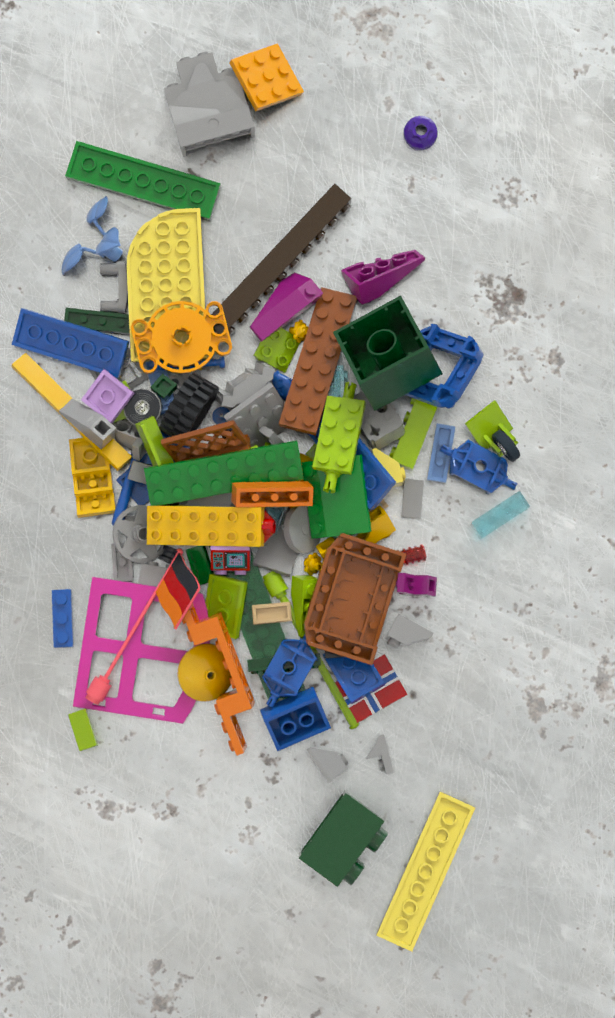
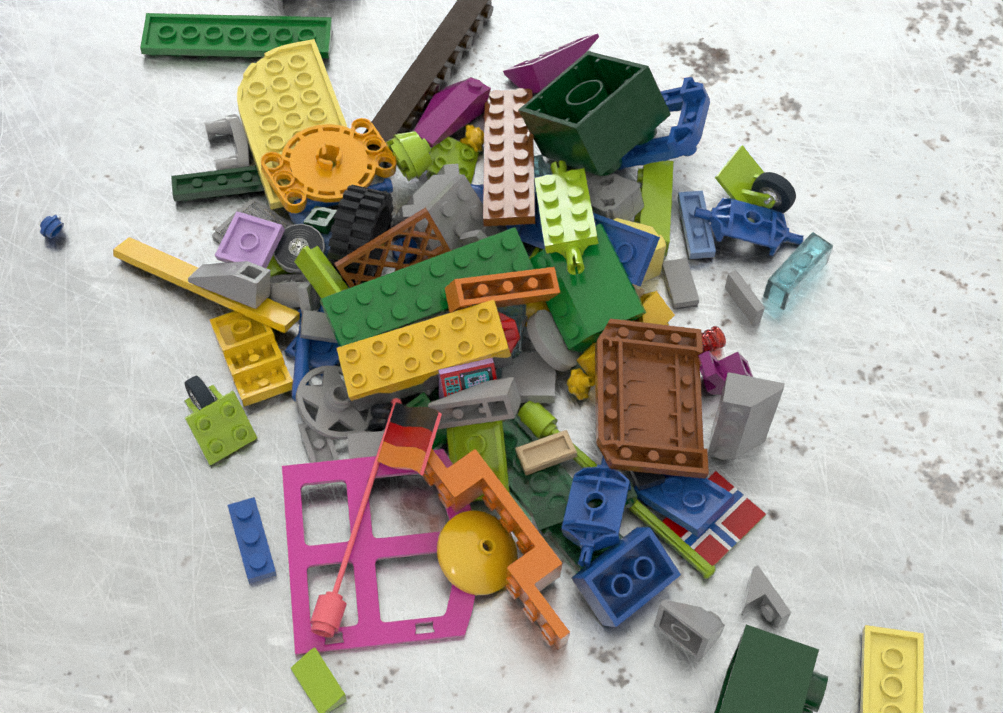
camera: 20 degrees left, 25 degrees down
blue plate [11,308,130,378] -> none
medium blue plant [62,196,123,275] -> none
lime slope [291,575,317,637] -> none
none -> lime plate [184,375,258,465]
none -> lime cone [386,131,432,181]
none -> light grey slope [428,377,521,429]
none -> light grey tile [725,270,765,325]

